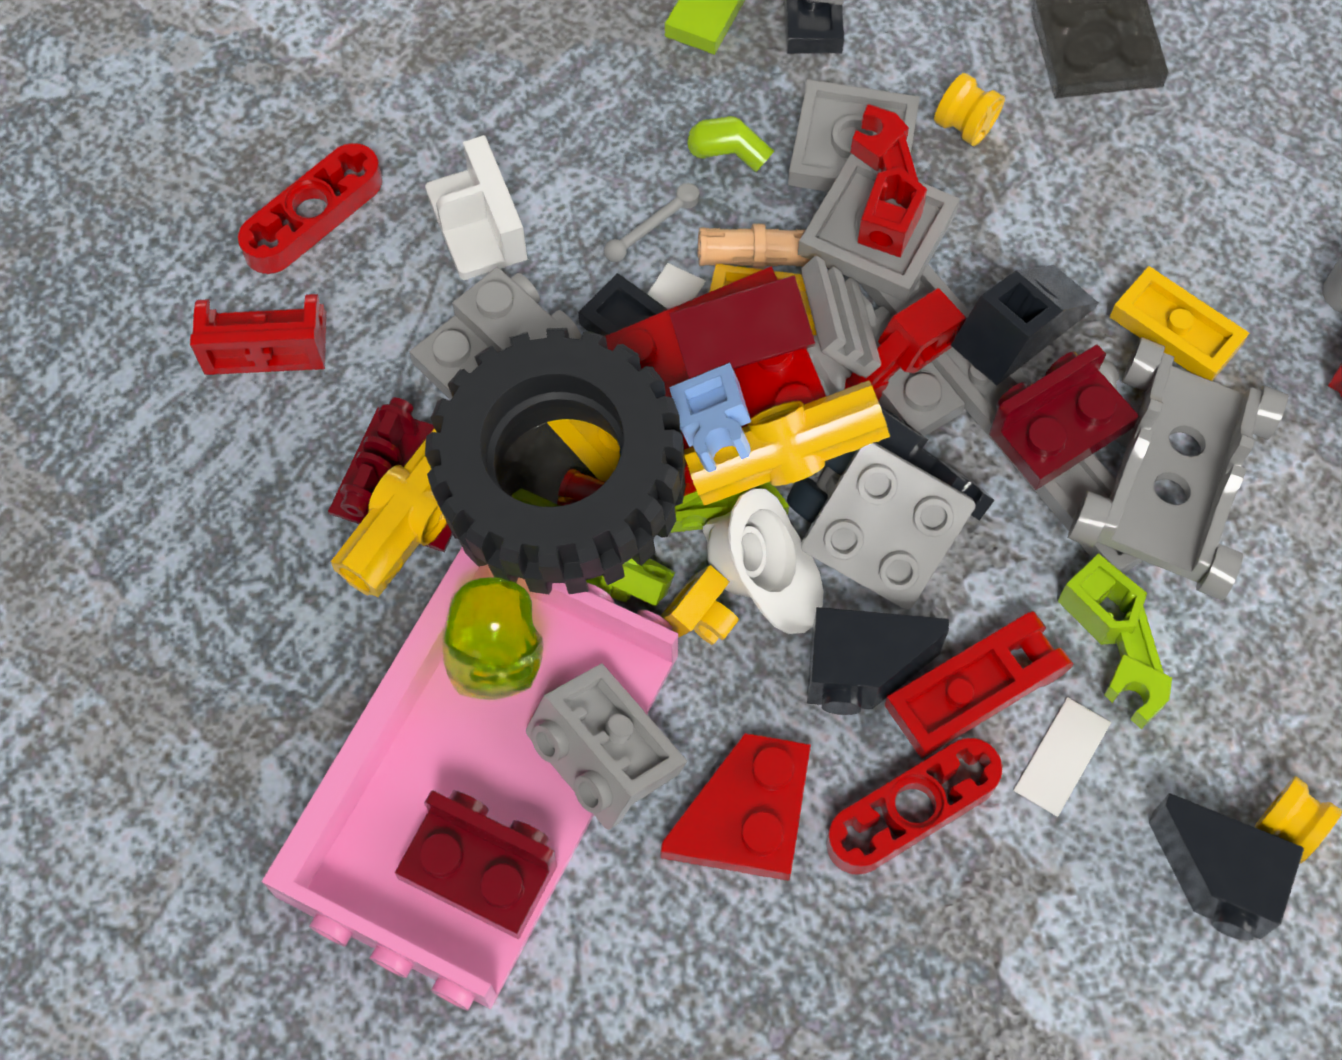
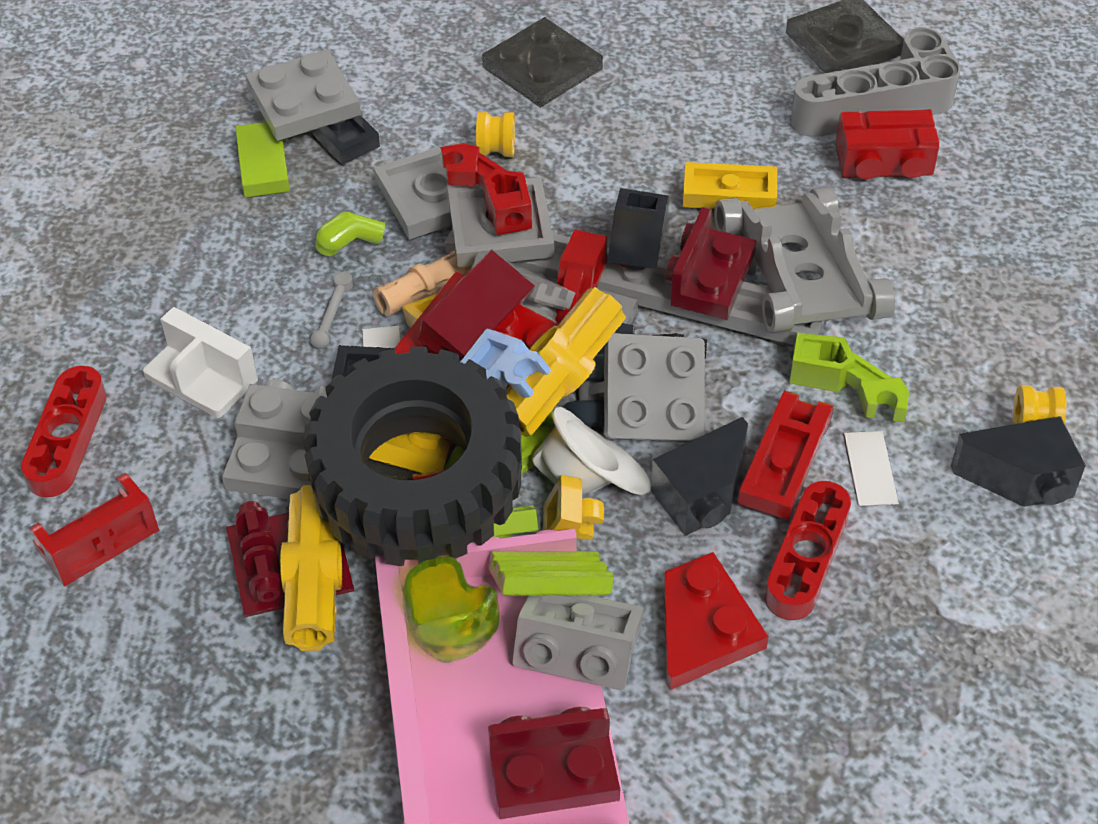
camera: 35 degrees left, 15 degrees down
none -> lime tile [489,551,614,596]

